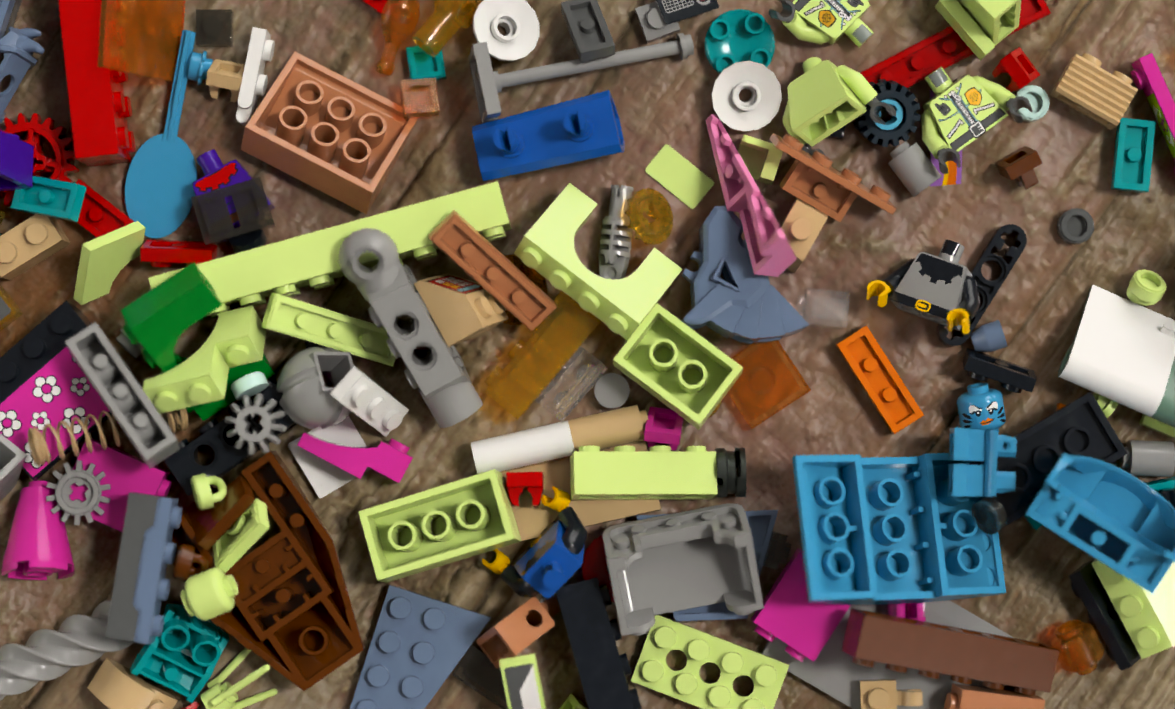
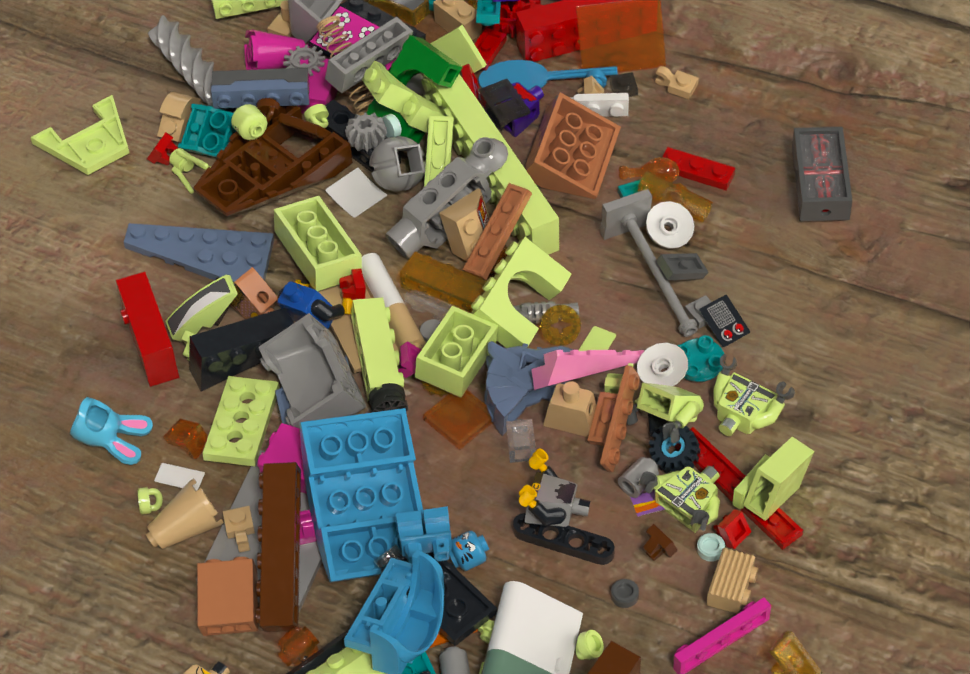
camera: 80 degrees right, 35 degrees down
yellowish green tile [213,499,270,573] -> none
dark pink slope [297,432,413,483] -> none
white plate [330,366,409,436] -> none
clear orange plate [399,78,440,118] -> none
blue piece [472,90,625,181] -> none
orange plate [836,325,924,434] -> none
black plate [962,348,1037,393] -> none
sand blue hose [970,320,1008,352] -> none
teal plate [1111,118,1156,193] -> none

